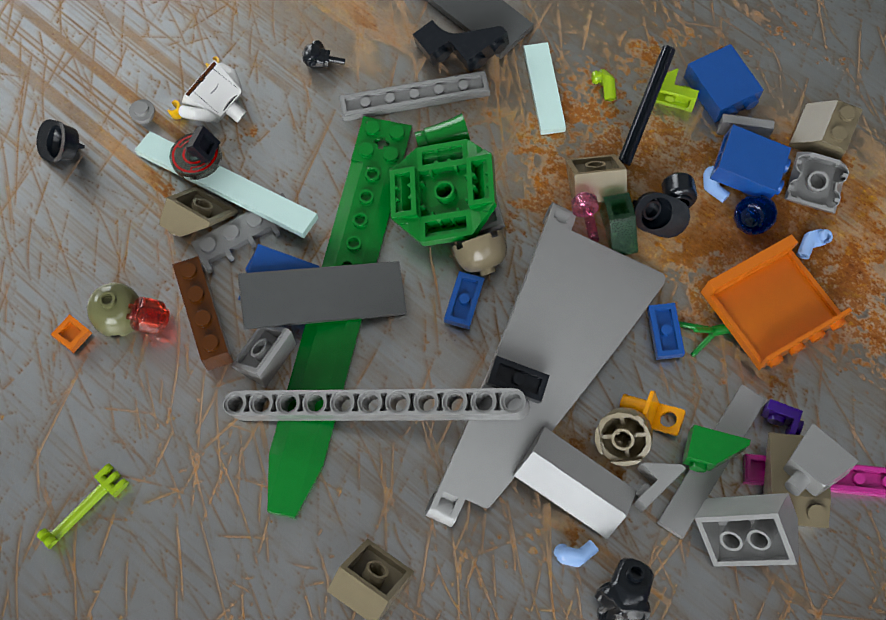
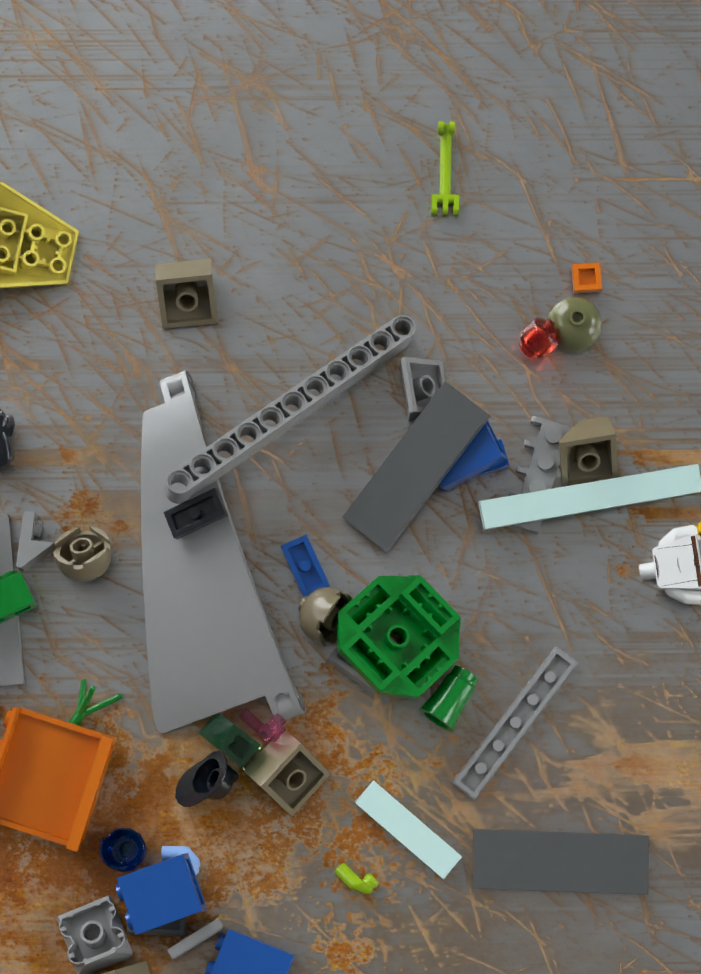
camera: 135 degrees right, 10 degrees up
clear smoke tile [169,133,222,180] -> none
reddish brown arch [172,256,233,371] -> none
black tile [185,126,221,163] -> none
green wedge [267,116,413,519] -> none
black piece [302,40,345,68] -> none
black arch [412,20,509,72] -> none
light grey slope [513,427,637,539] -> none
light blue arm [554,540,599,567] -> none
black axle [619,45,675,166] -> none
light orange bracket [620,390,686,436] -> none
blue plate [647,303,685,360] -> none
lime slope [655,68,699,112] -> none
black head [661,172,697,208] -> none
light blue arm [797,229,833,259] -> none

